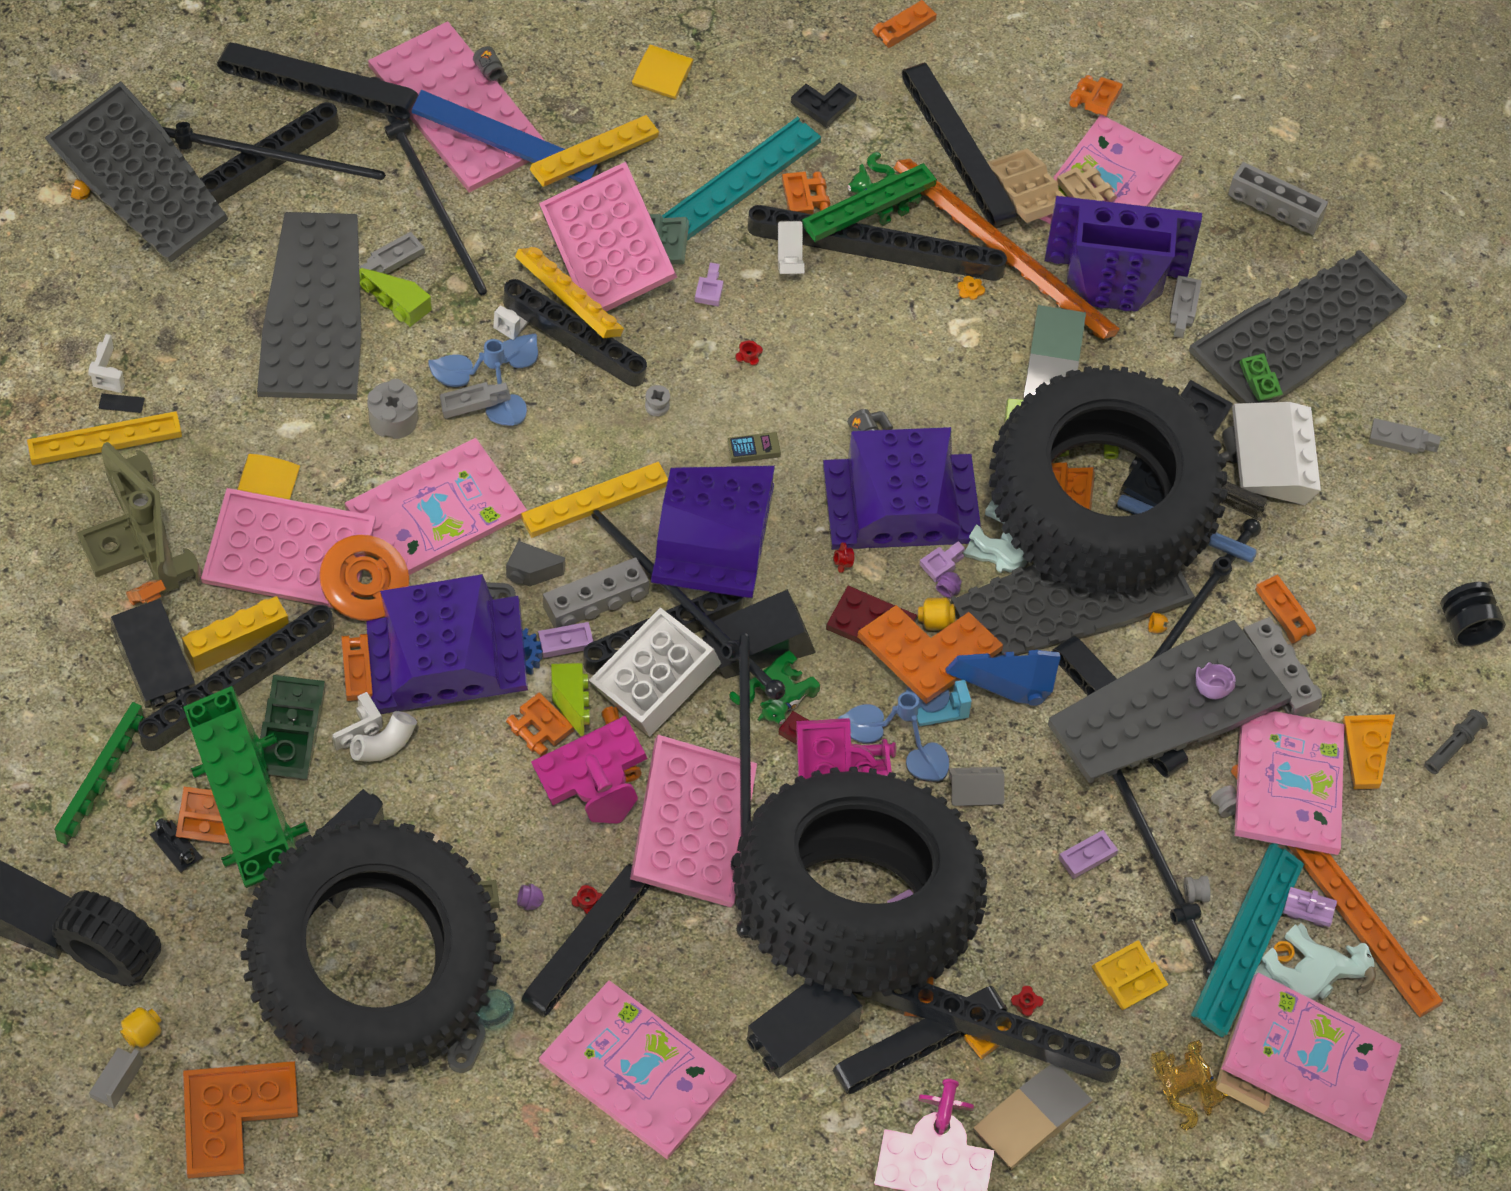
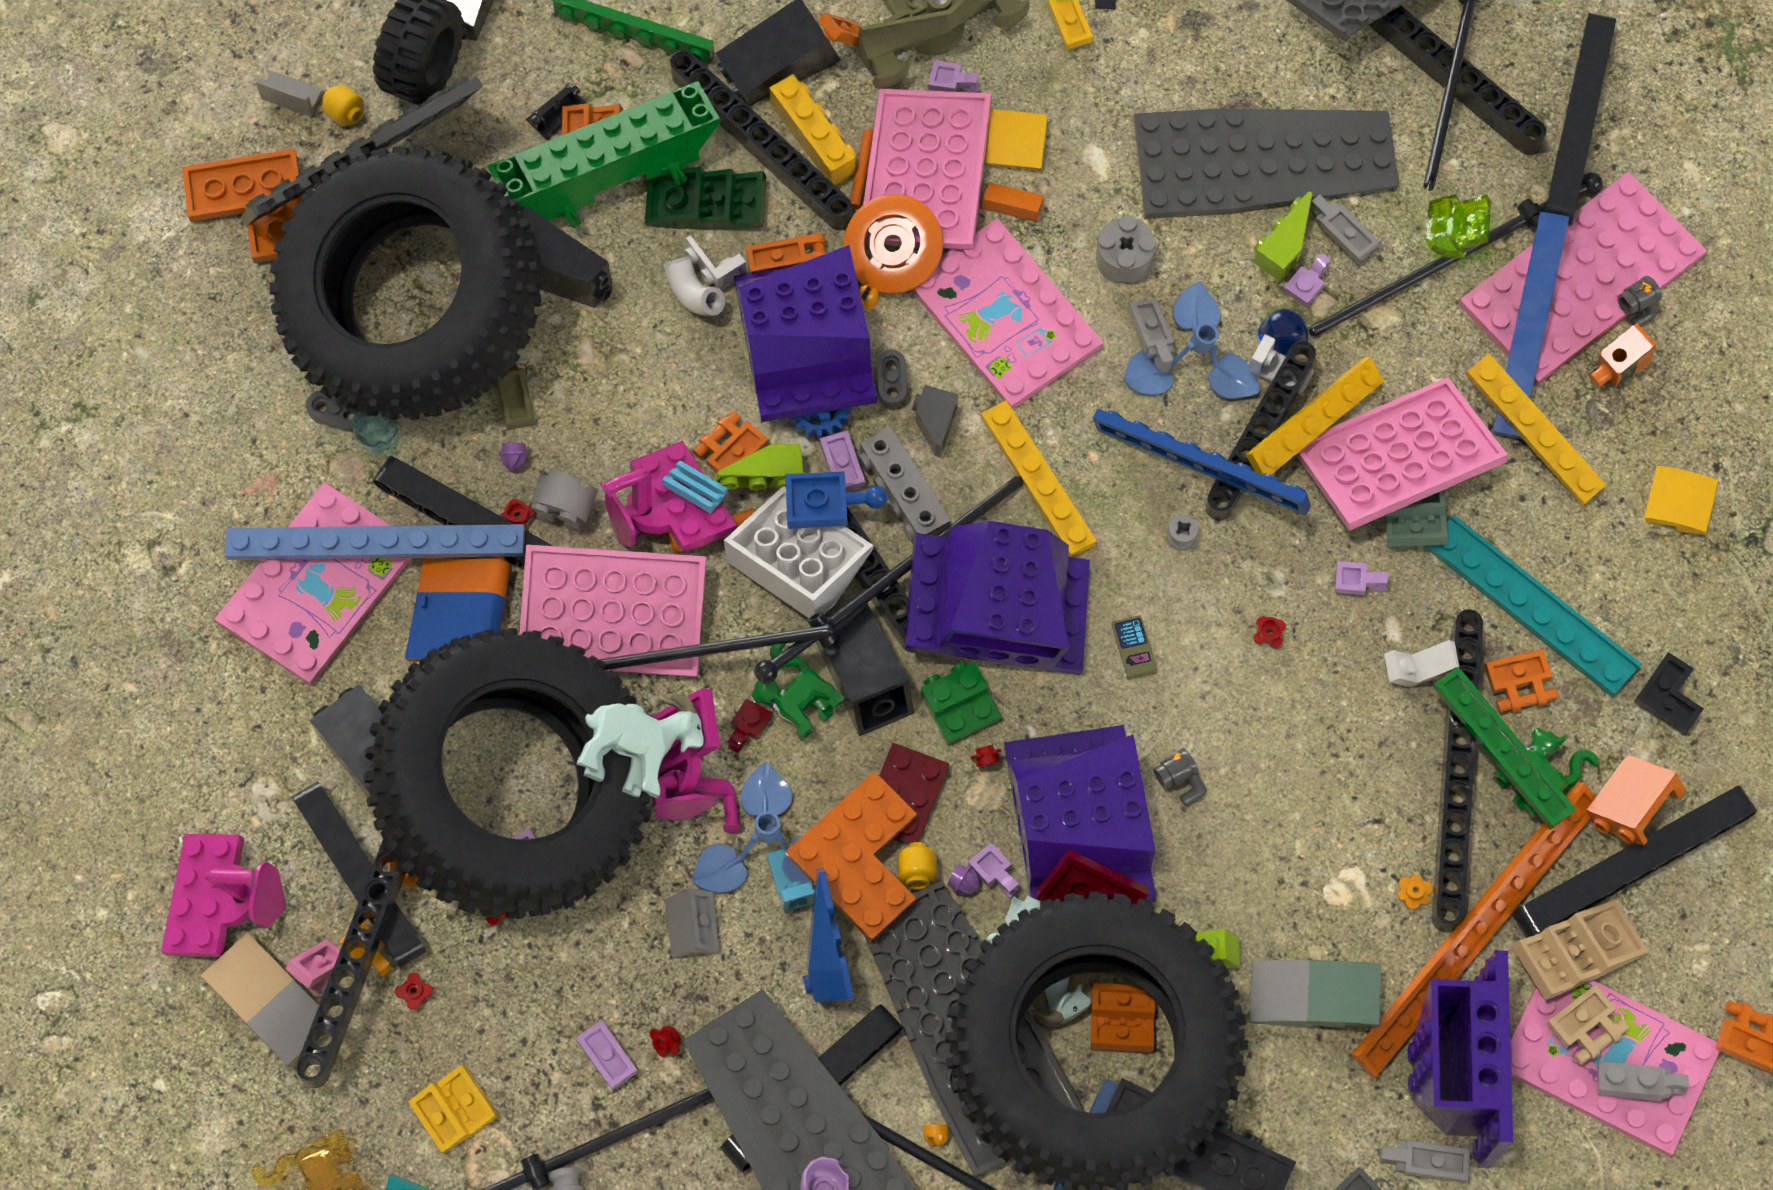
camera: 90 degrees right, 10 degrees up
none -> medium blue plate [225,524,525,560]
none -> dark grey wing [241,76,483,226]
none -> bright pink slope [286,939,340,994]
none -> blue door [405,557,511,661]
none -> light grey brick [529,470,598,532]
none -> light aqua animal [576,694,704,798]
none -> red plate [649,1025,681,1058]
none -> medium azure tile [662,461,728,514]
none -> blue plate [785,471,888,529]
none -> orange bar [850,129,874,209]
none -> green plate [921,661,1002,746]
none -> lavender plate [928,60,980,93]
none -> orange slope [982,182,1044,222]
none -> dark red plate [1036,849,1149,905]
none -> blue plate [1093,409,1311,516]
none -> clear blue helmet [1258,308,1308,356]
none -> lavender plate [1284,253,1331,308]
none -> clear neon green brick [1425,194,1492,258]
none -> panel [1587,755,1686,846]
none -> torso [1588,323,1656,388]
none -> light grey hinge [1597,1061,1689,1102]

